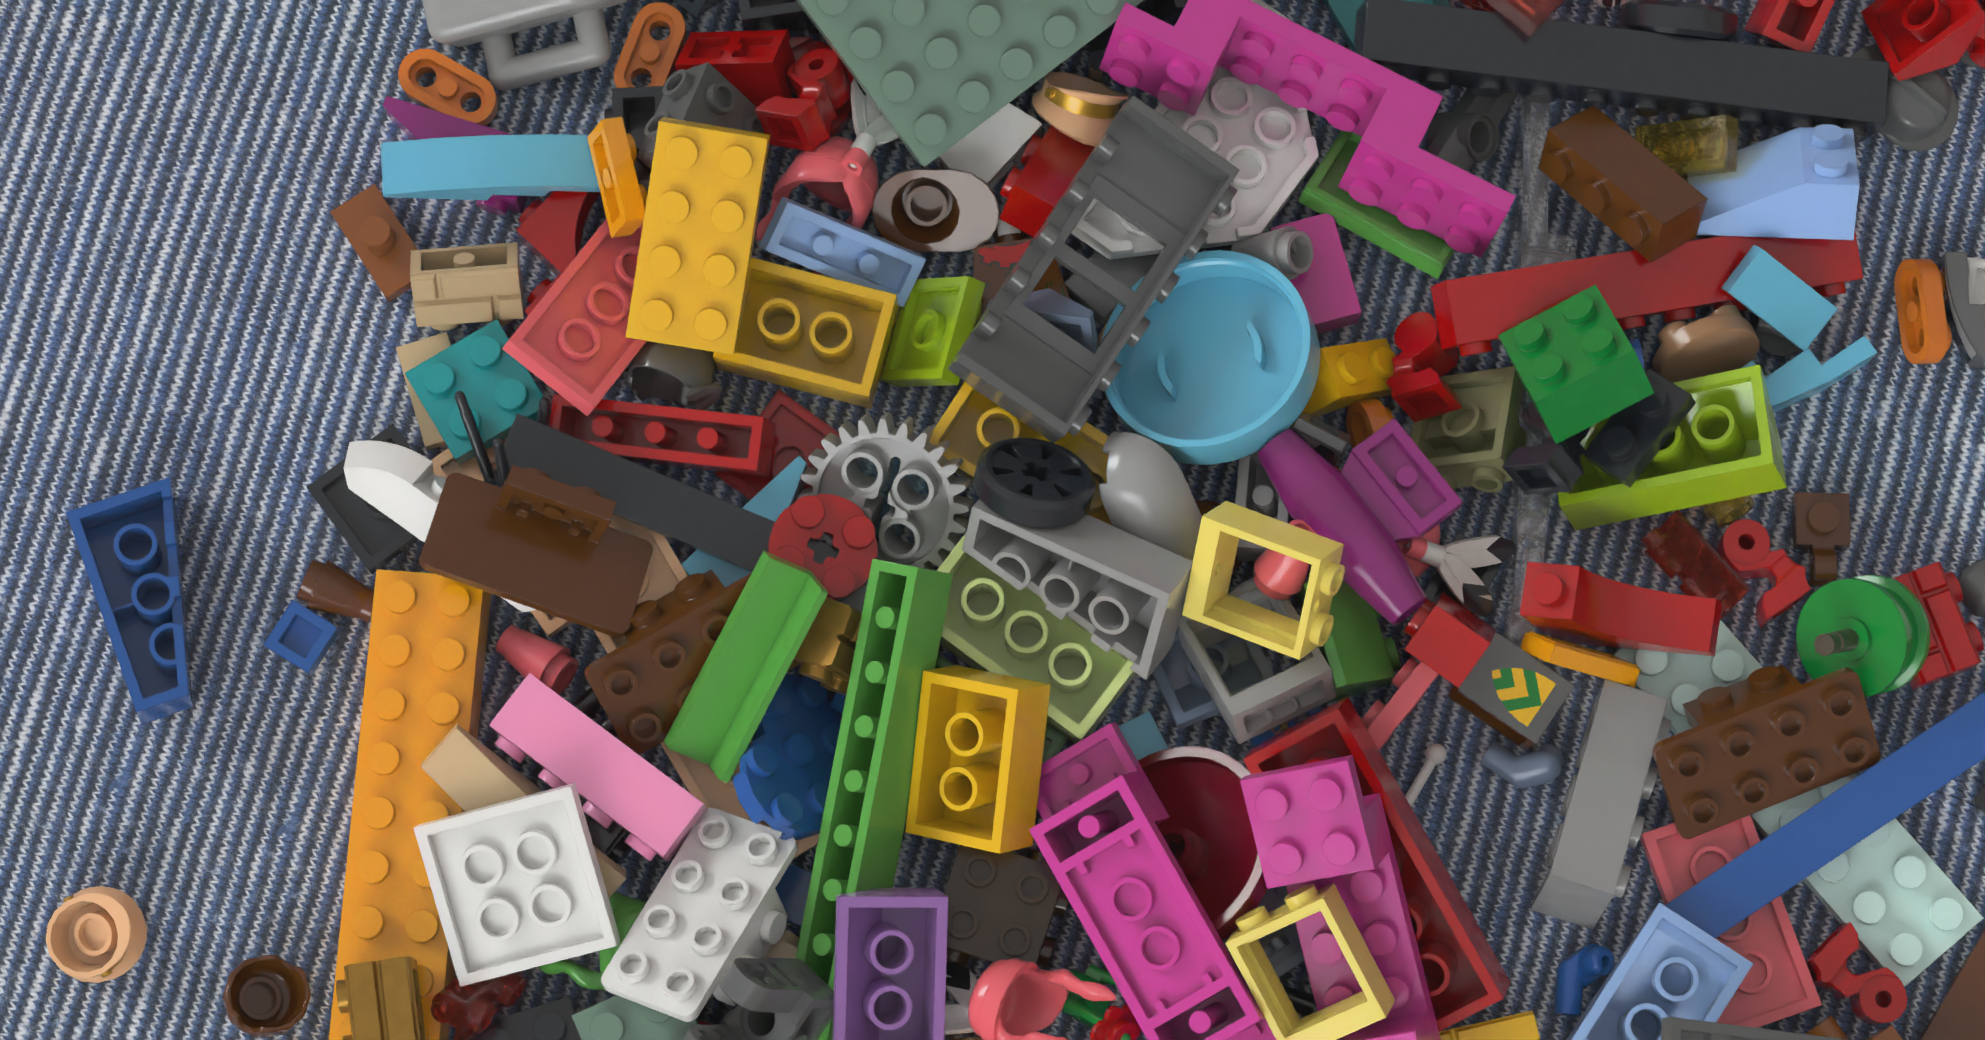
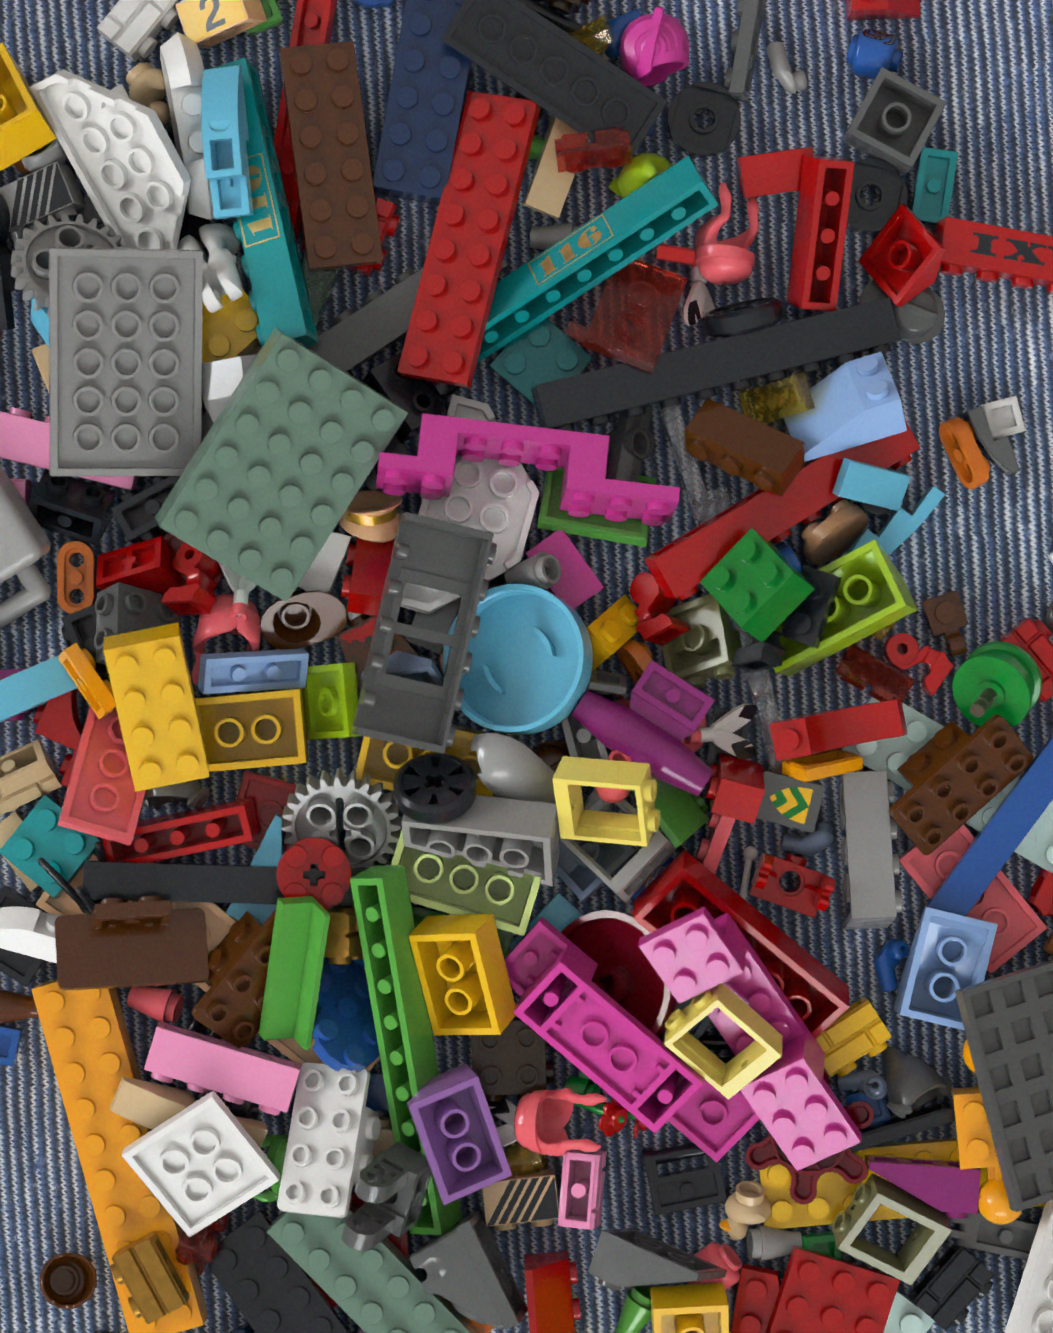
camera: 25 degrees left, 10 degrees up
none -> red piece [749,852,836,918]

